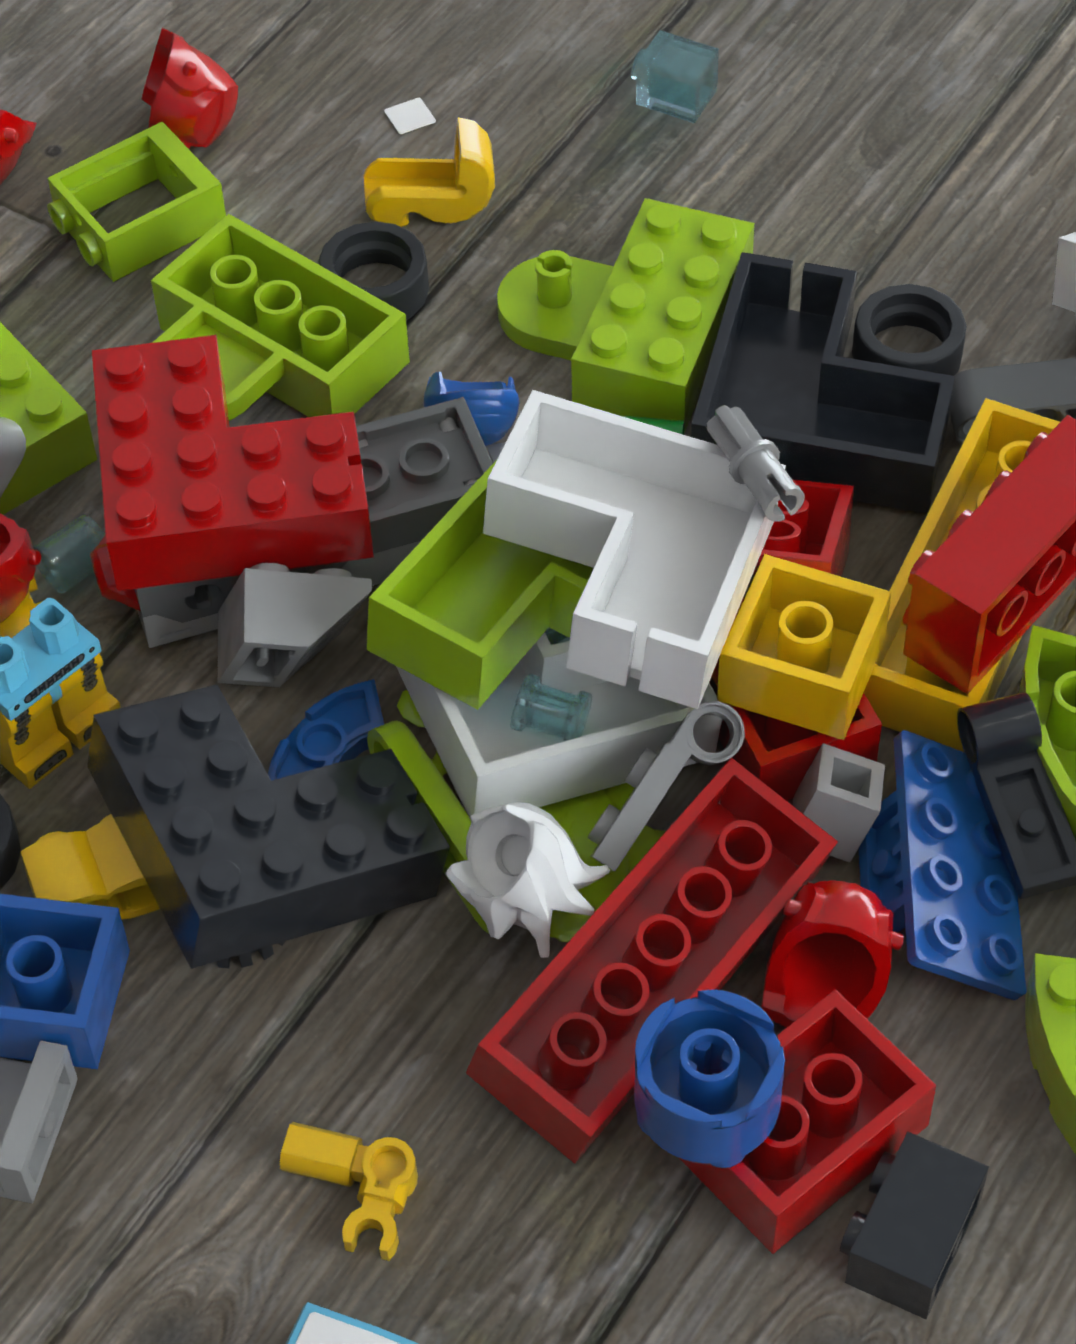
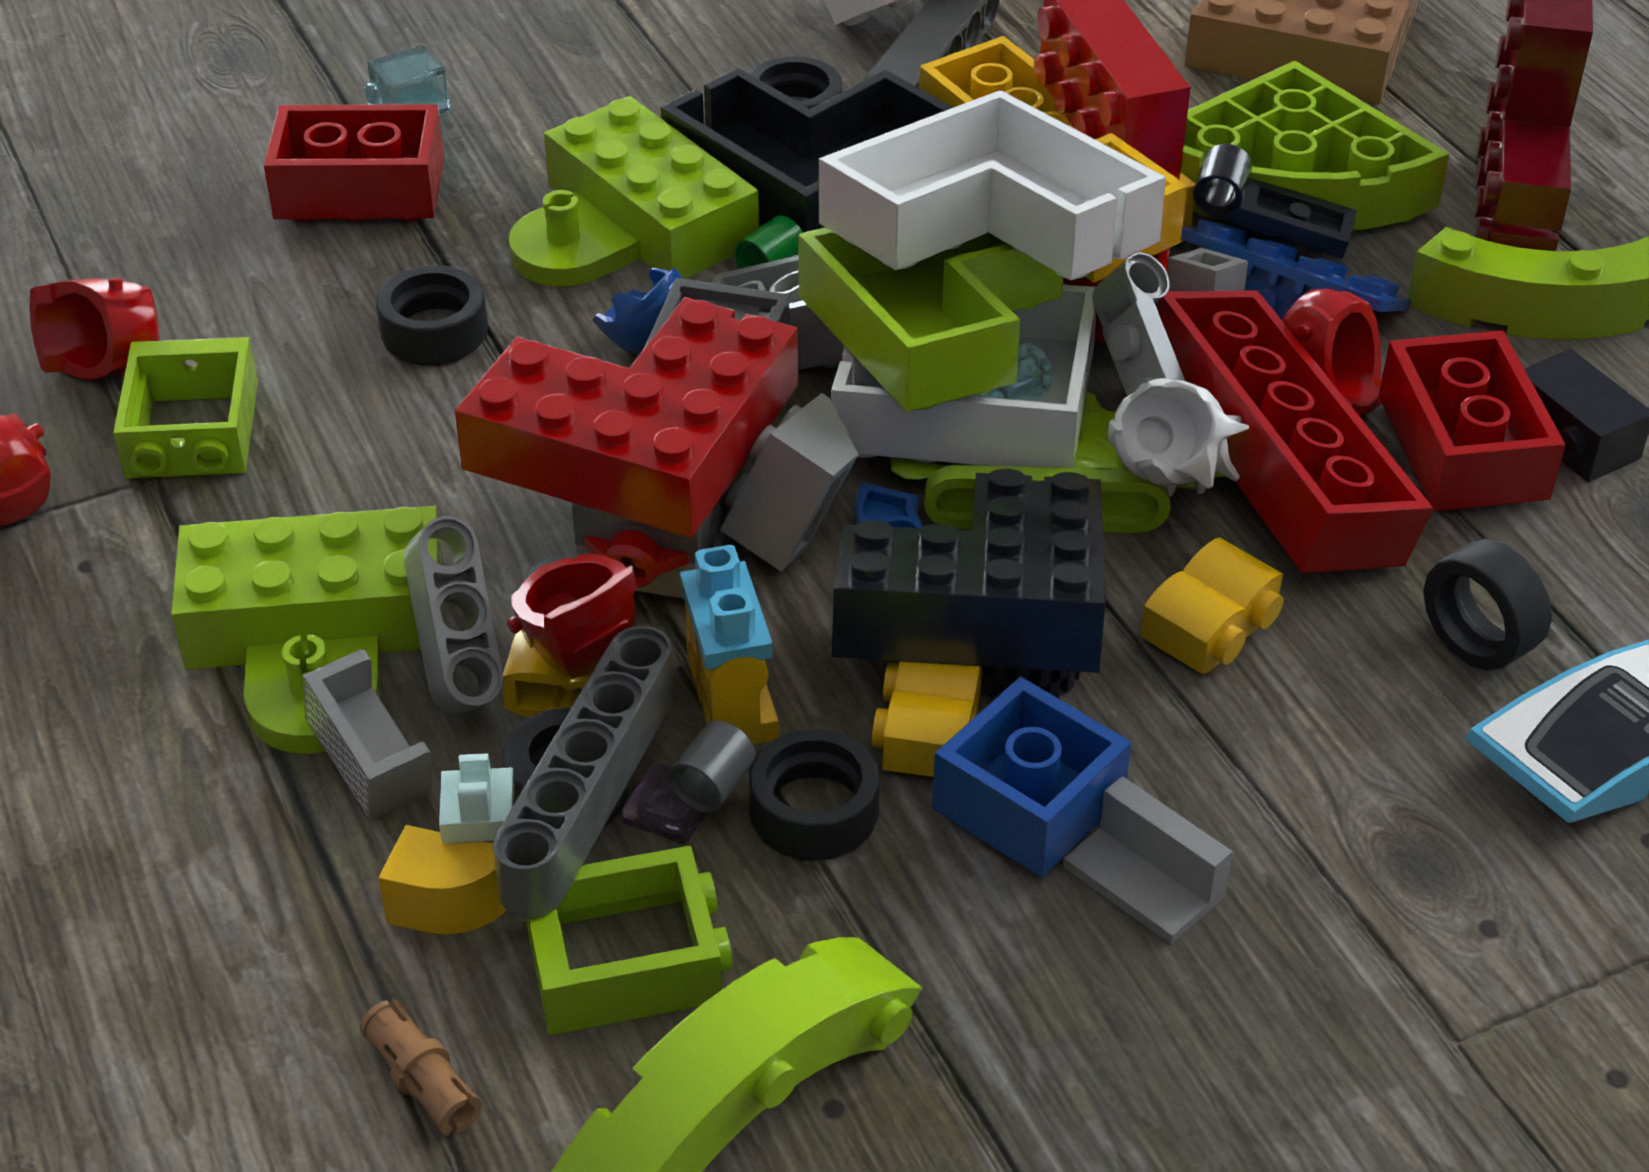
camera: 60 degrees left, 10 degrees down
lime brick [151,213,410,421] -> none
yellow bar [280,1122,418,1261] -> none
yellow animal [363,117,495,227] -> none
white sticker [384,98,436,134] -> none
blue brick [634,989,785,1168] -> none
light grey axle [707,405,805,522] -> none
none -> red brick [264,104,444,222]
none -> yellow brick [1140,537,1284,675]
none -> black tyre [1423,539,1552,671]

